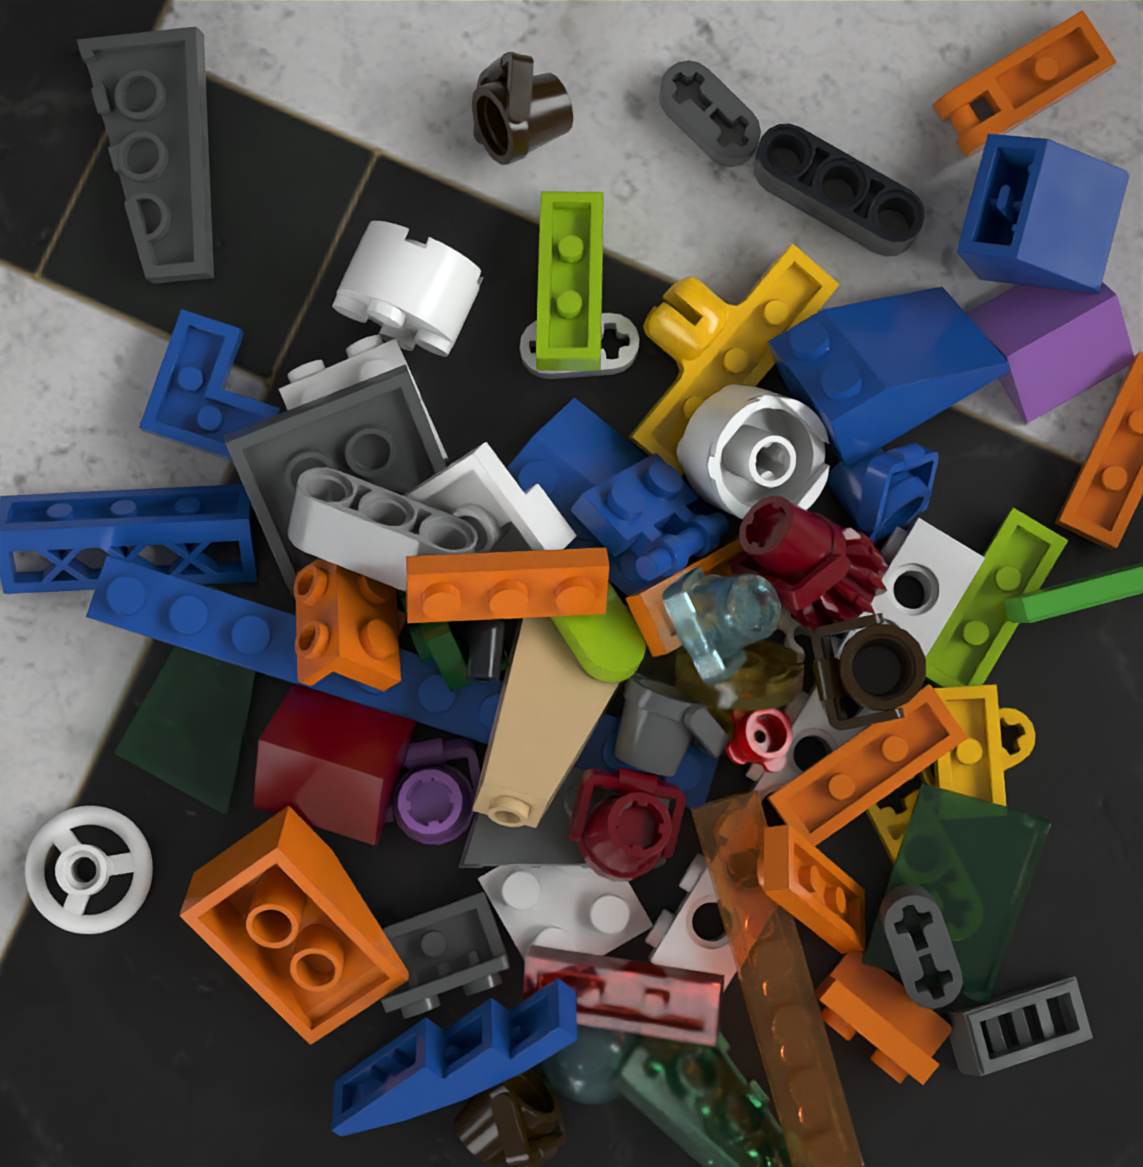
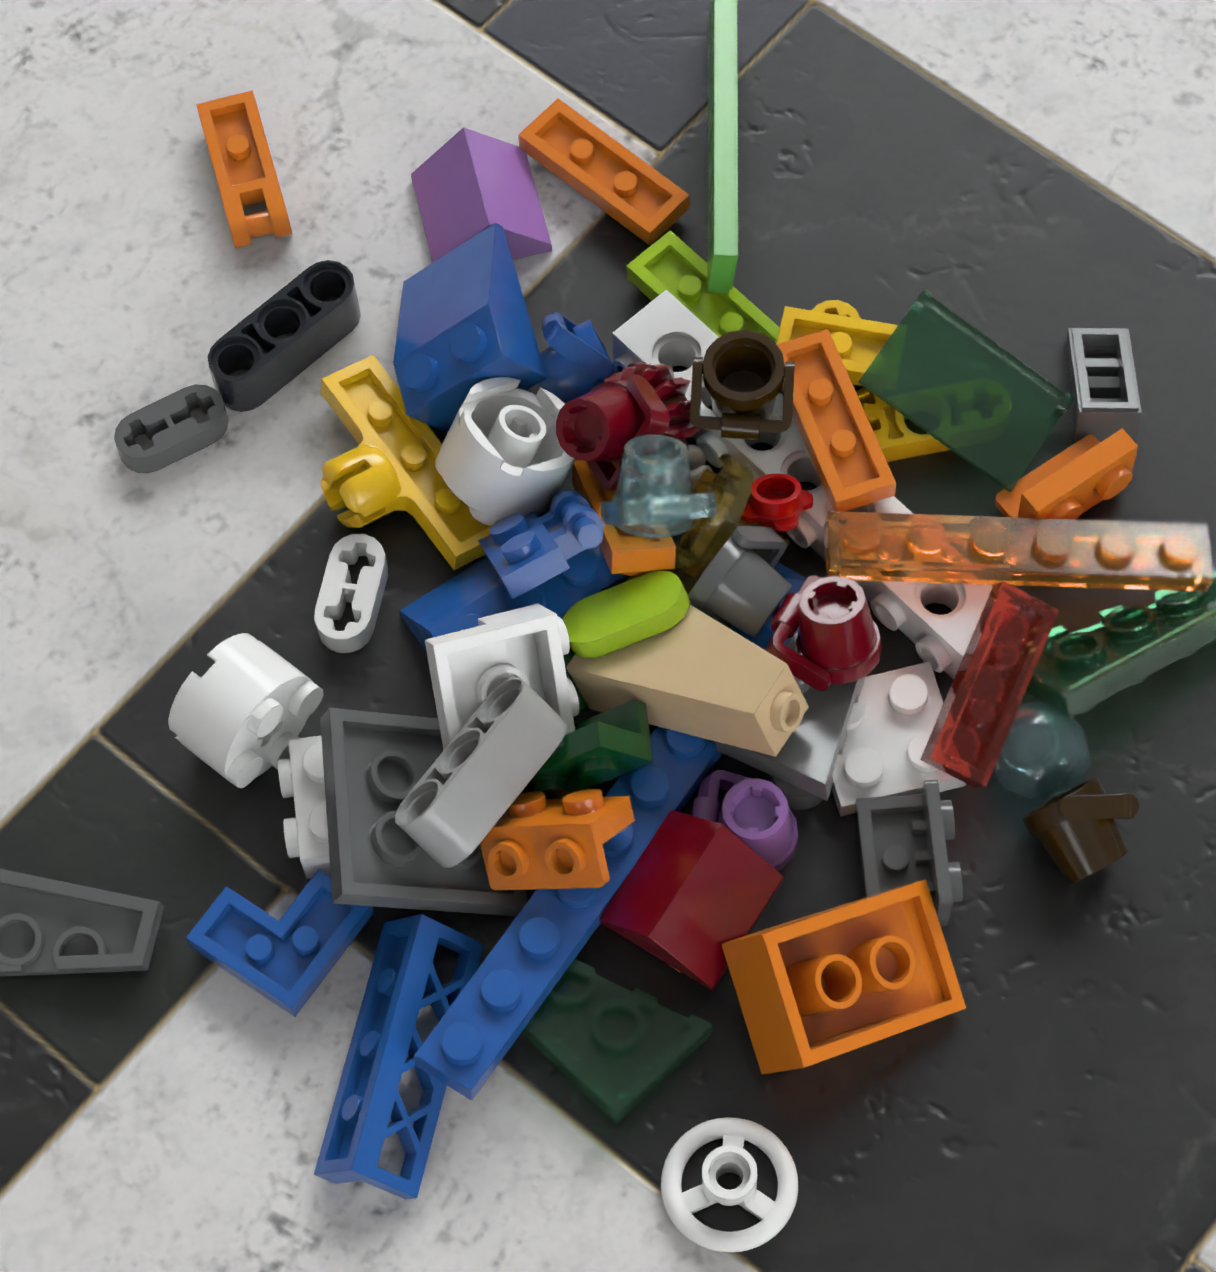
camera: 70 degrees left, 20 degrees down
blue slope [332,978,578,1137] -> none
orange plate [406,547,609,623] -> none
black arm [449,619,505,684] -> none
dark brown piece [472,52,573,165] -> none
lime plate [536,191,604,371] -> none
orange plate [757,824,866,954] -> none
dark grey beam [879,884,963,1009] -> none
blue slope [956,134,1130,294] -> none

